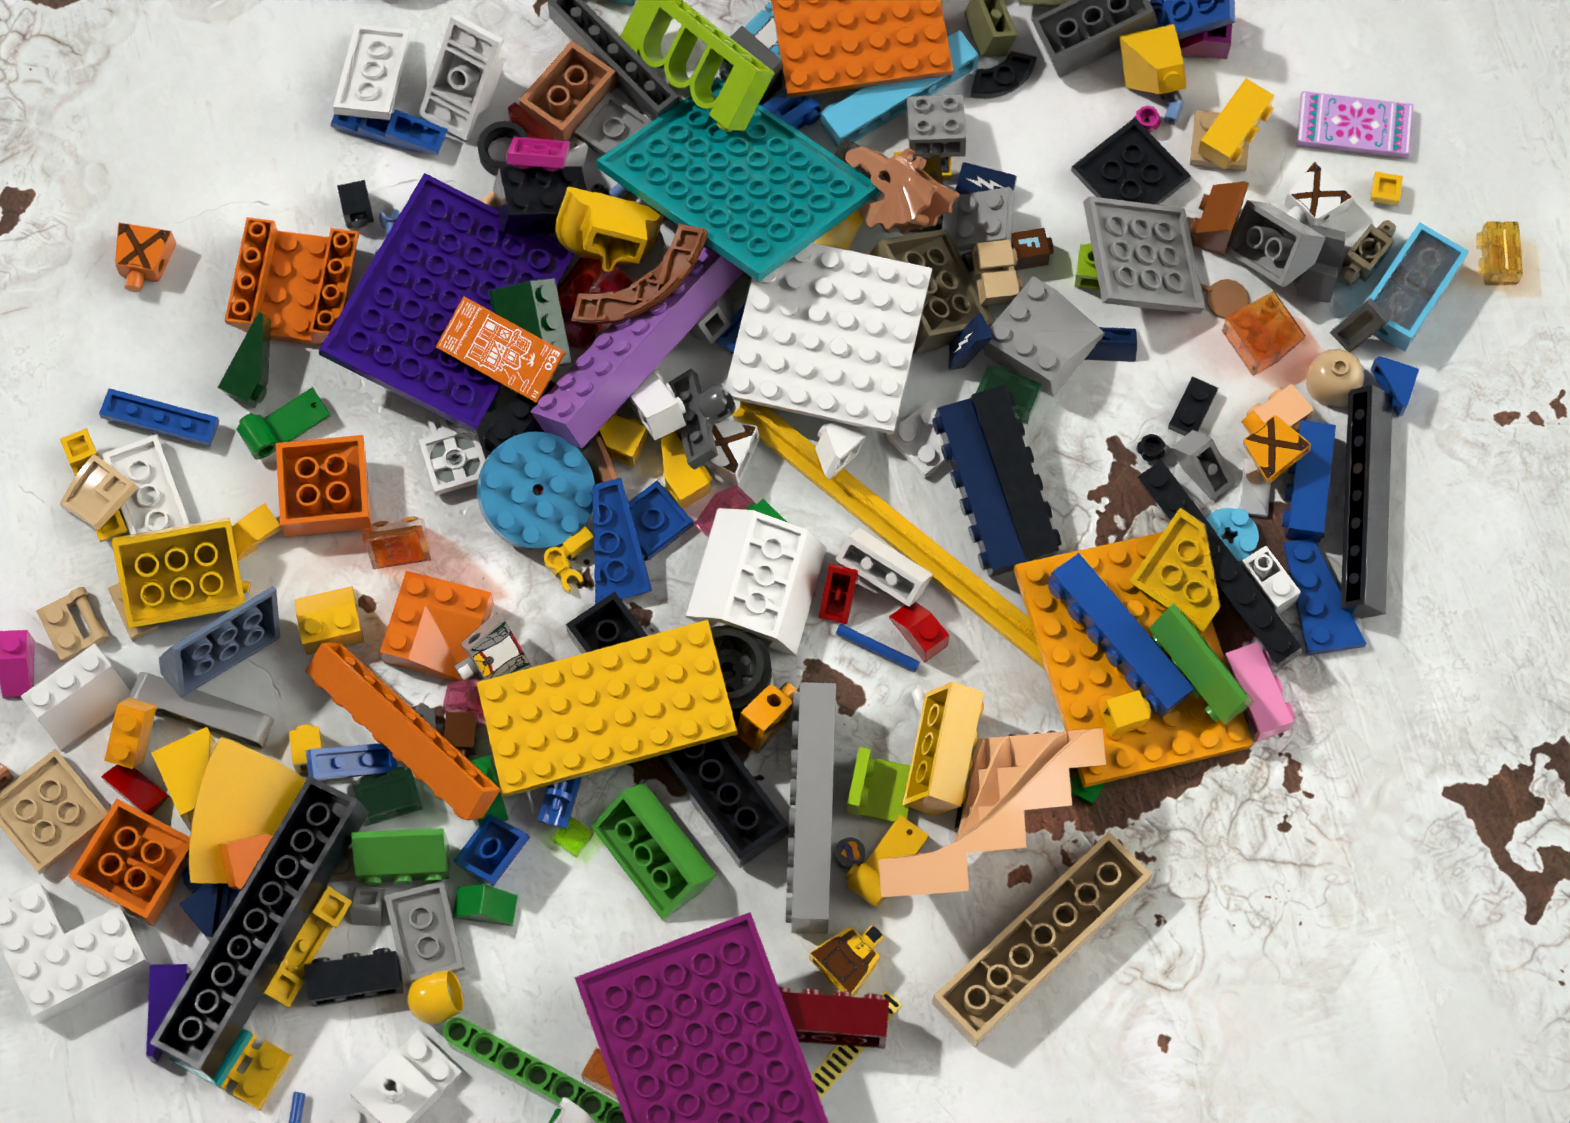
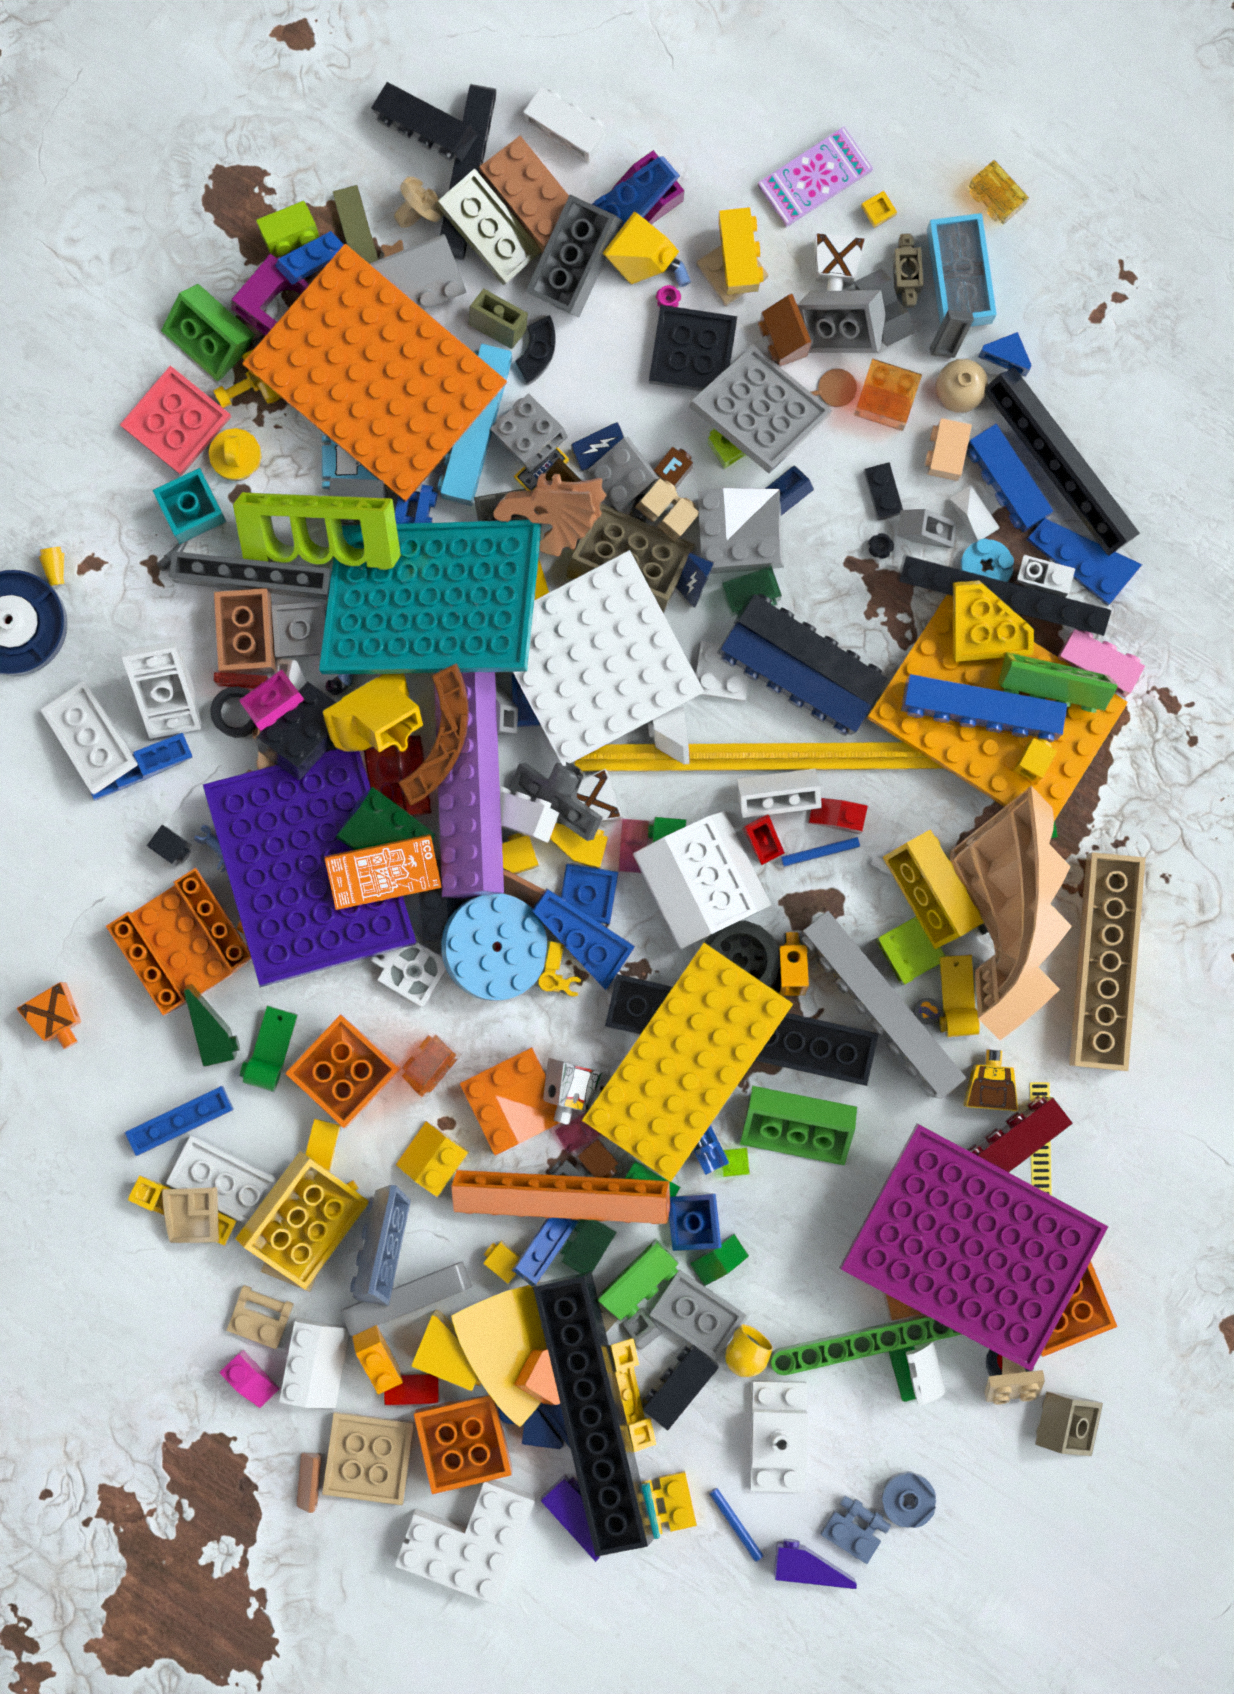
camera: 40 degrees left, 15 degrees up
light orange torso [1241,411,1311,485] -> none

